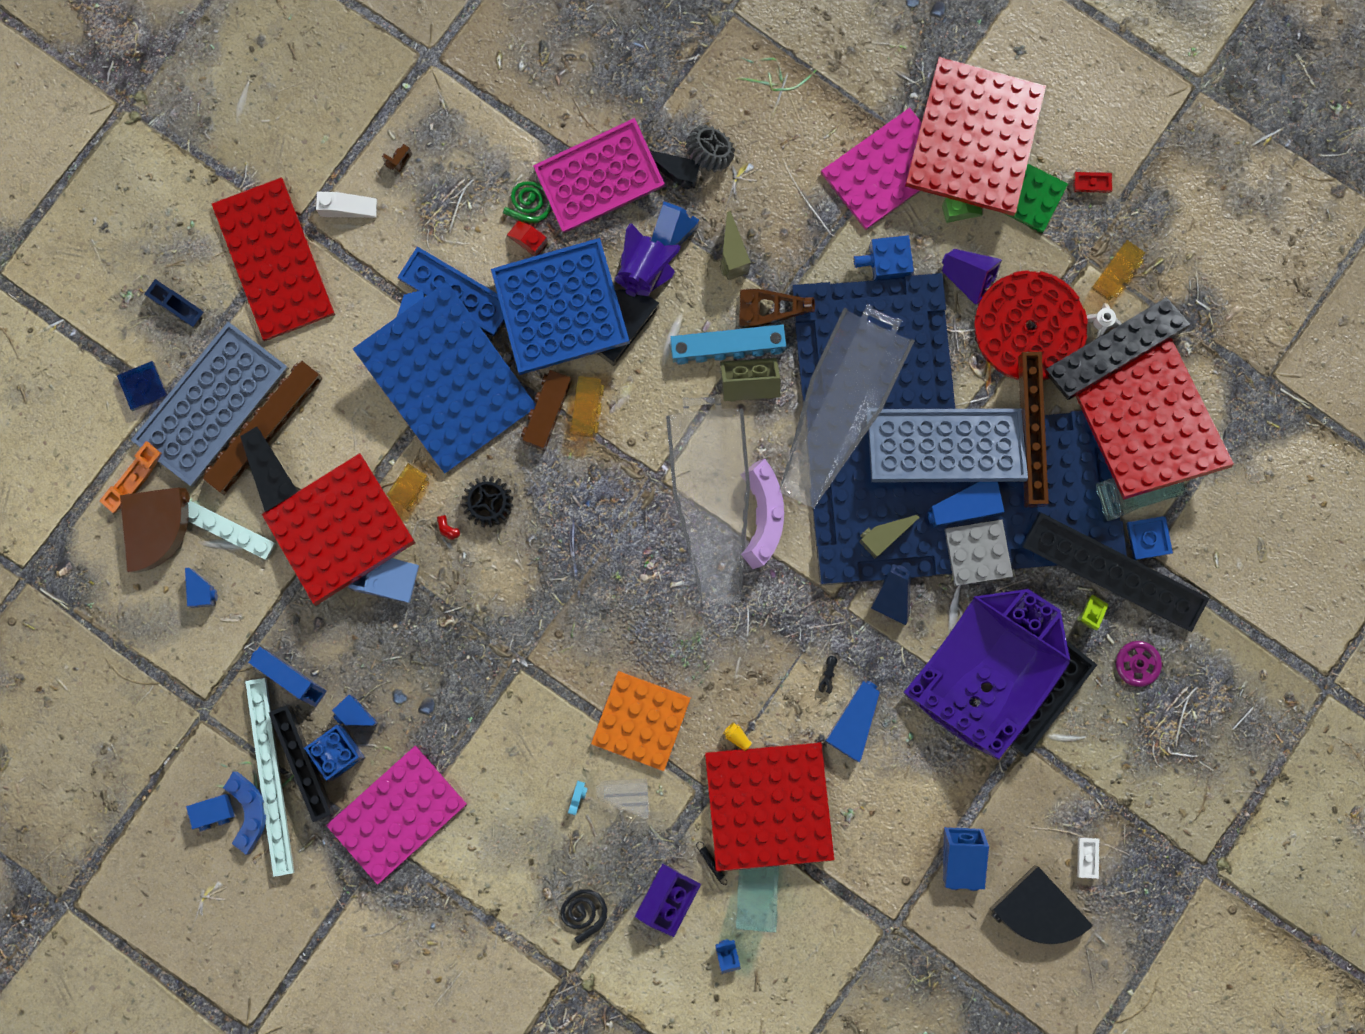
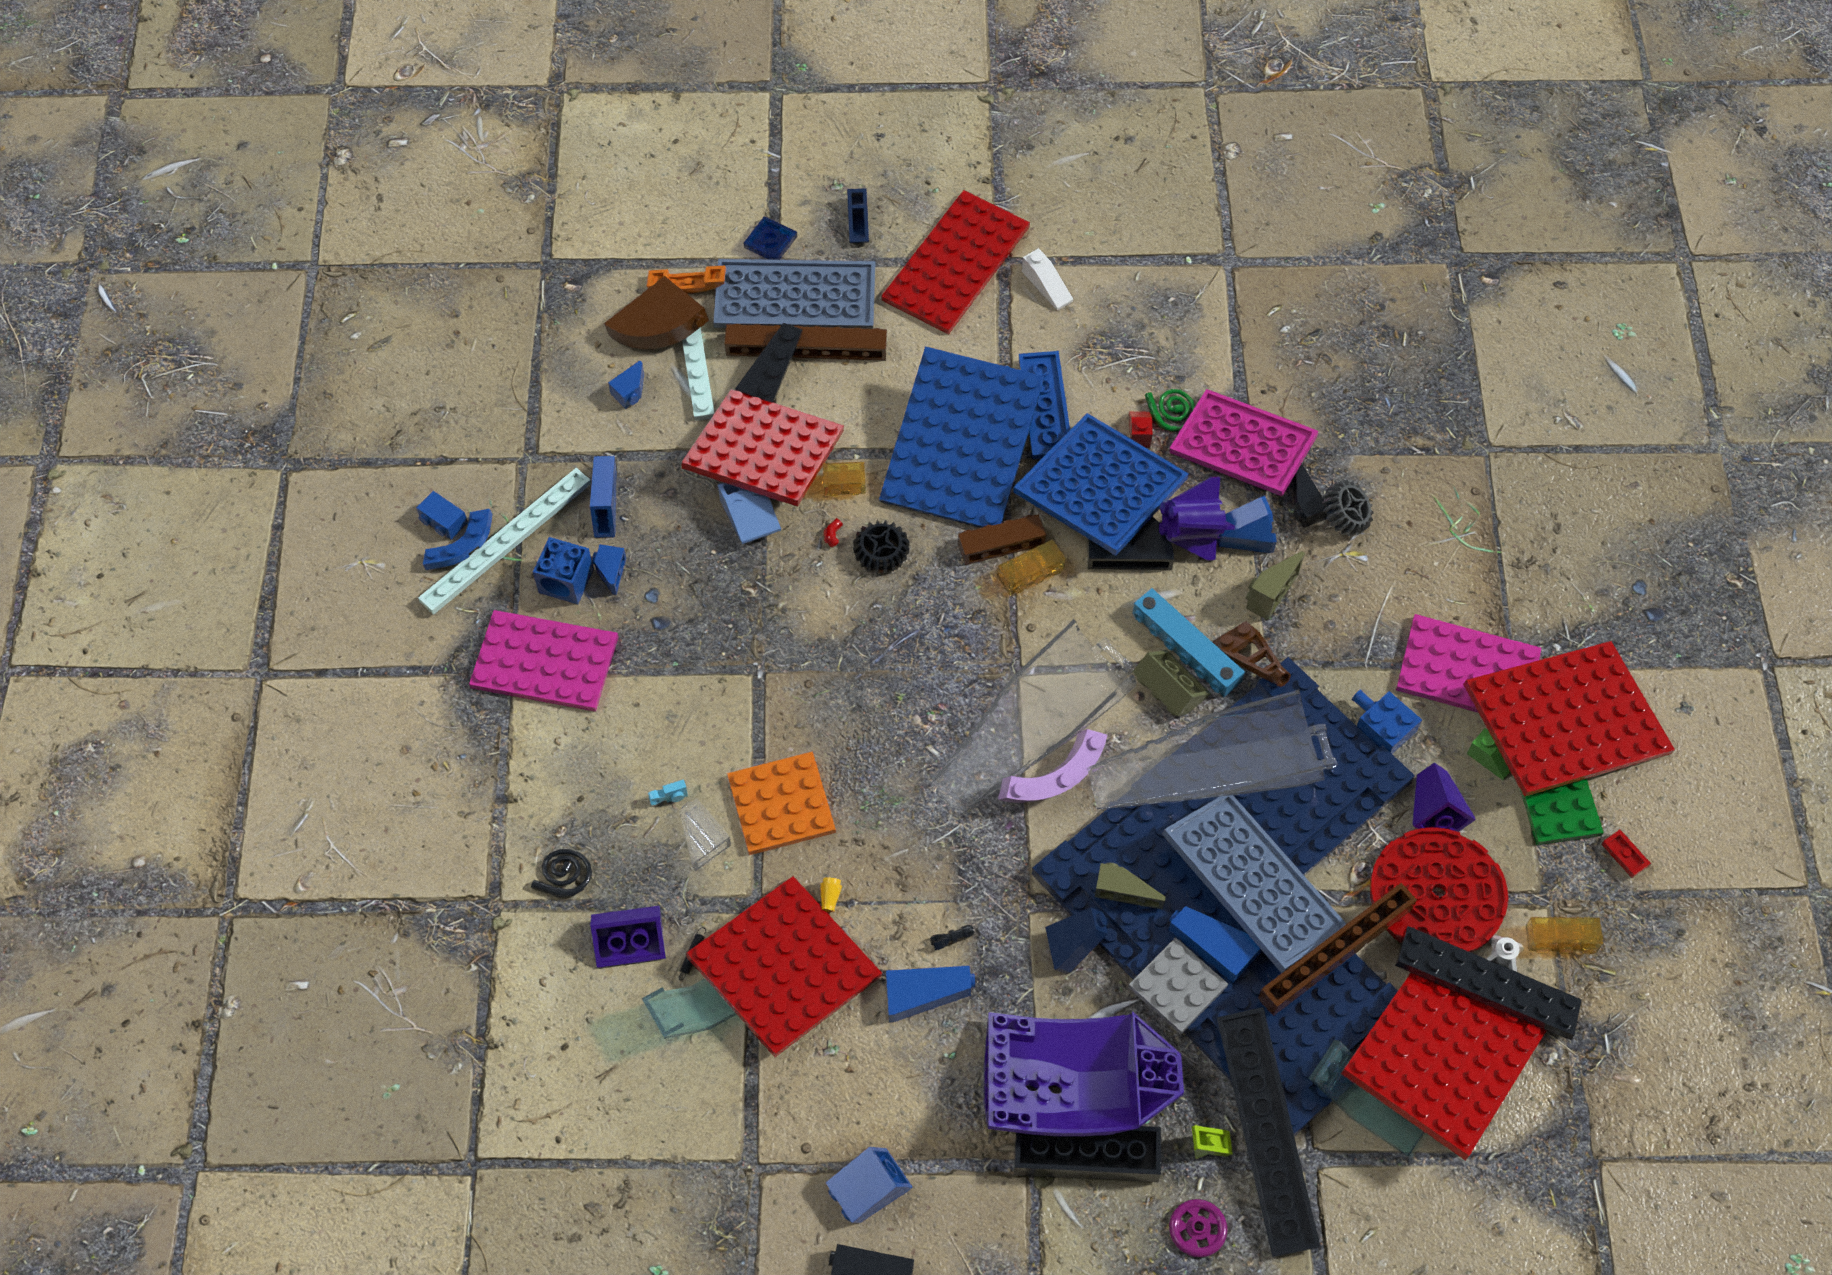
camera: 60 degrees right, 20 degrees down
black brick [268,705,335,822] -> none
reddish brown bracket [382,144,412,172] -> none
blue bracket [715,940,741,974] -> none
blue plate [1126,516,1173,560] -> none

